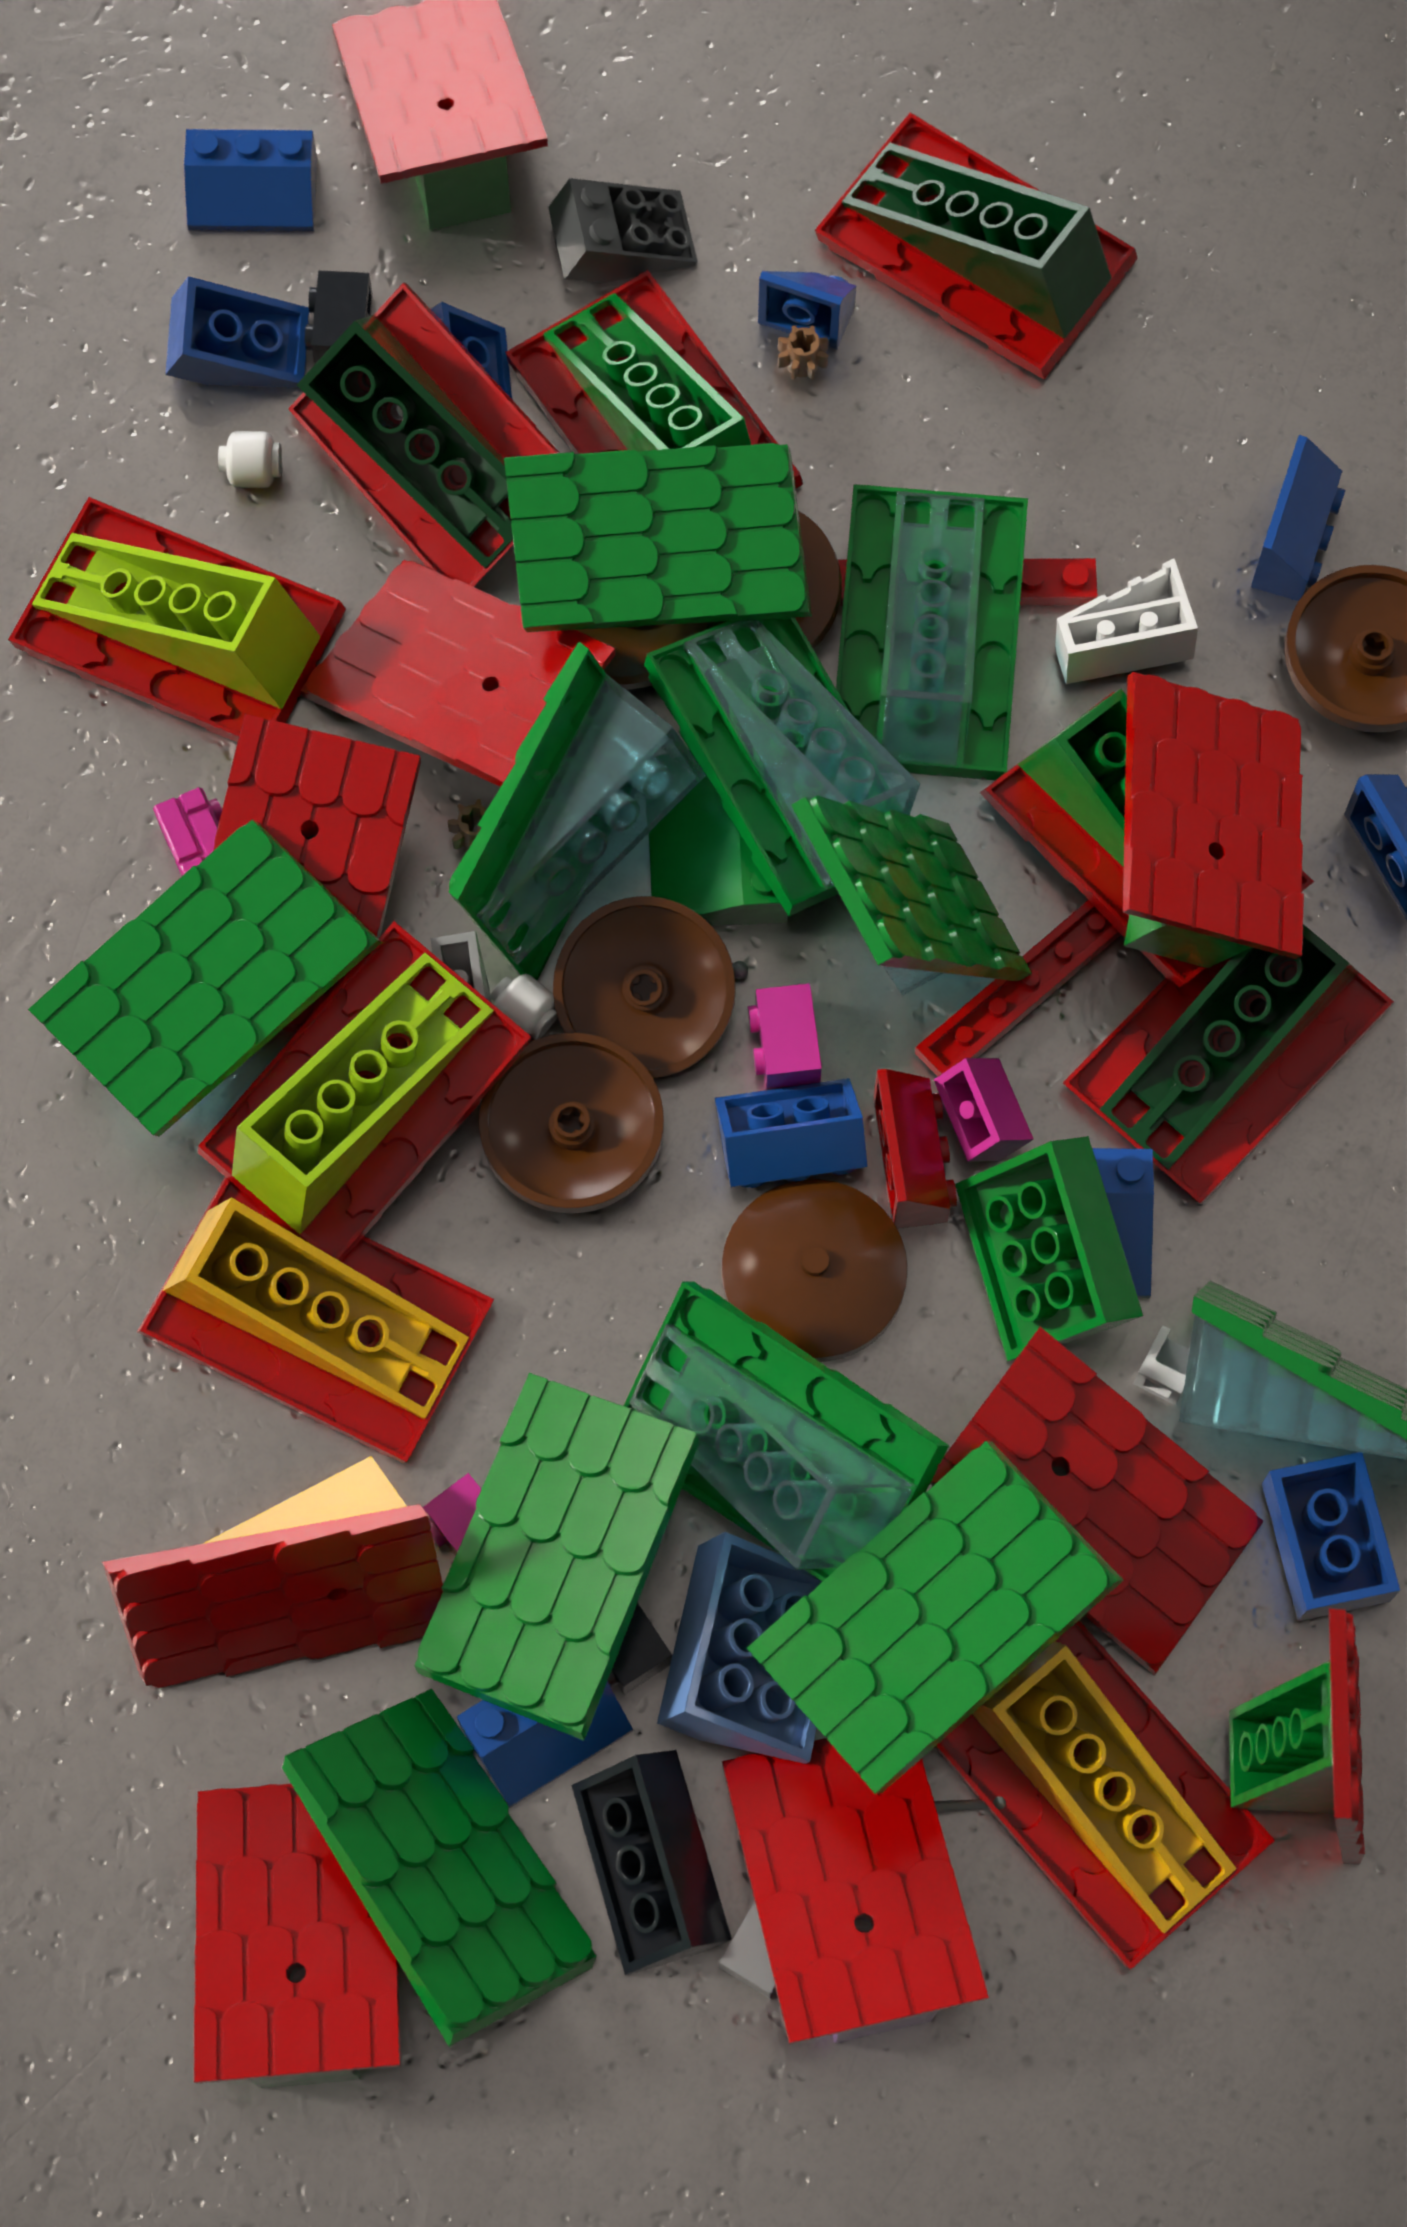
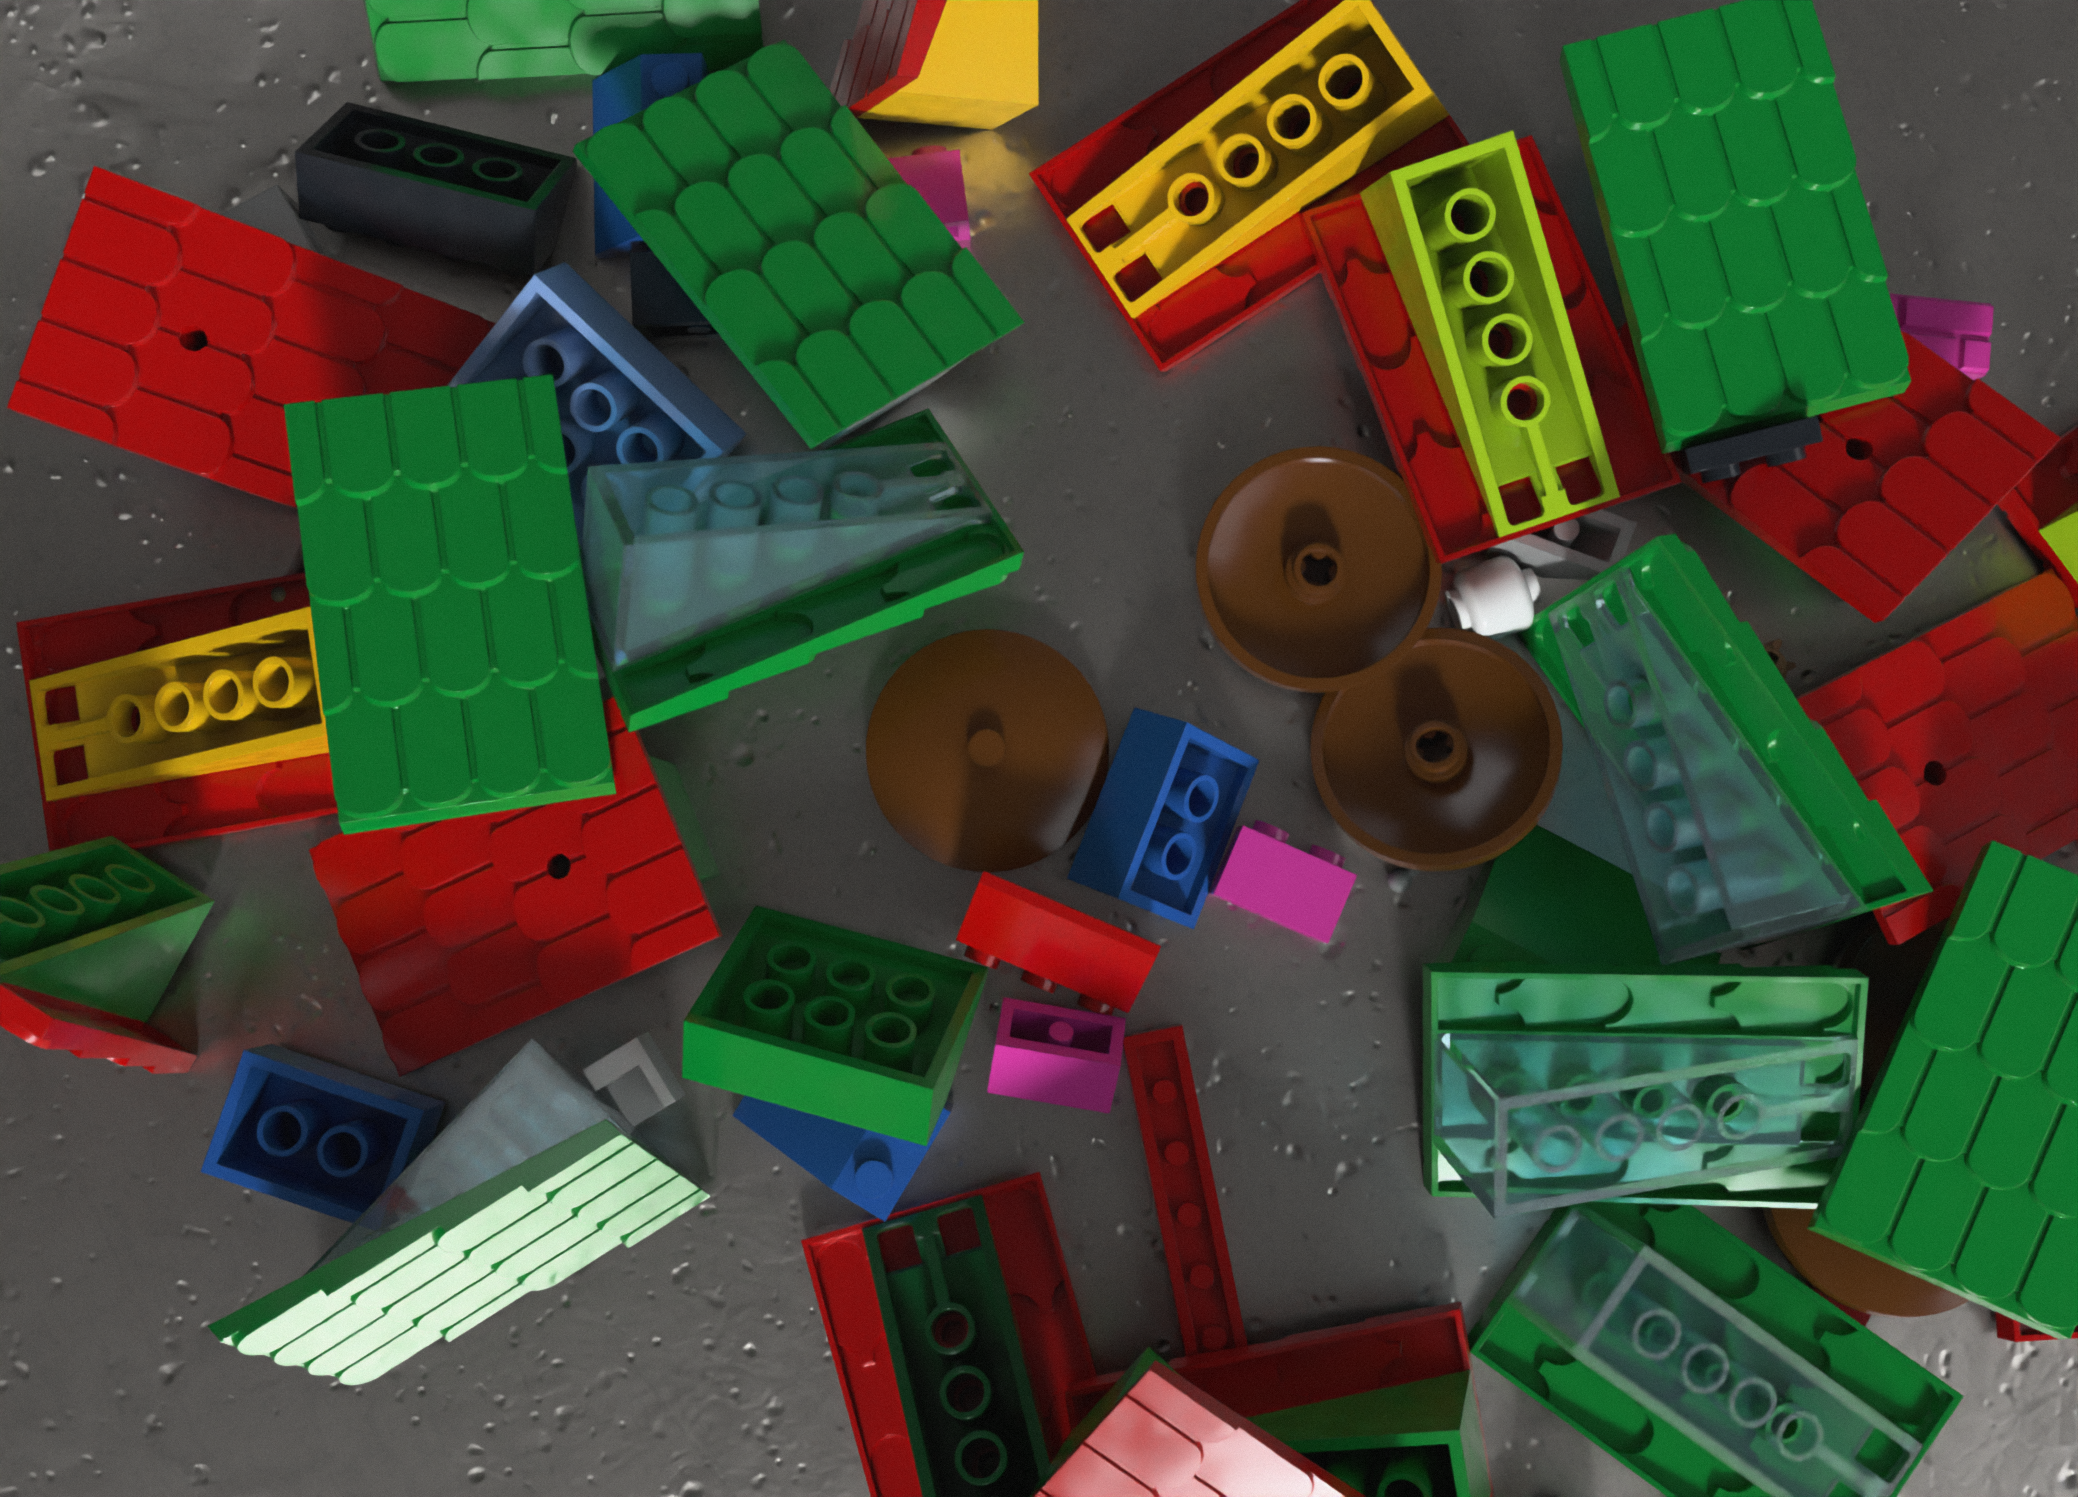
camera: 115 degrees right, 15 degrees up
green piece [791,795,1032,996] -> none
none -> black plate [1678,416,1823,483]

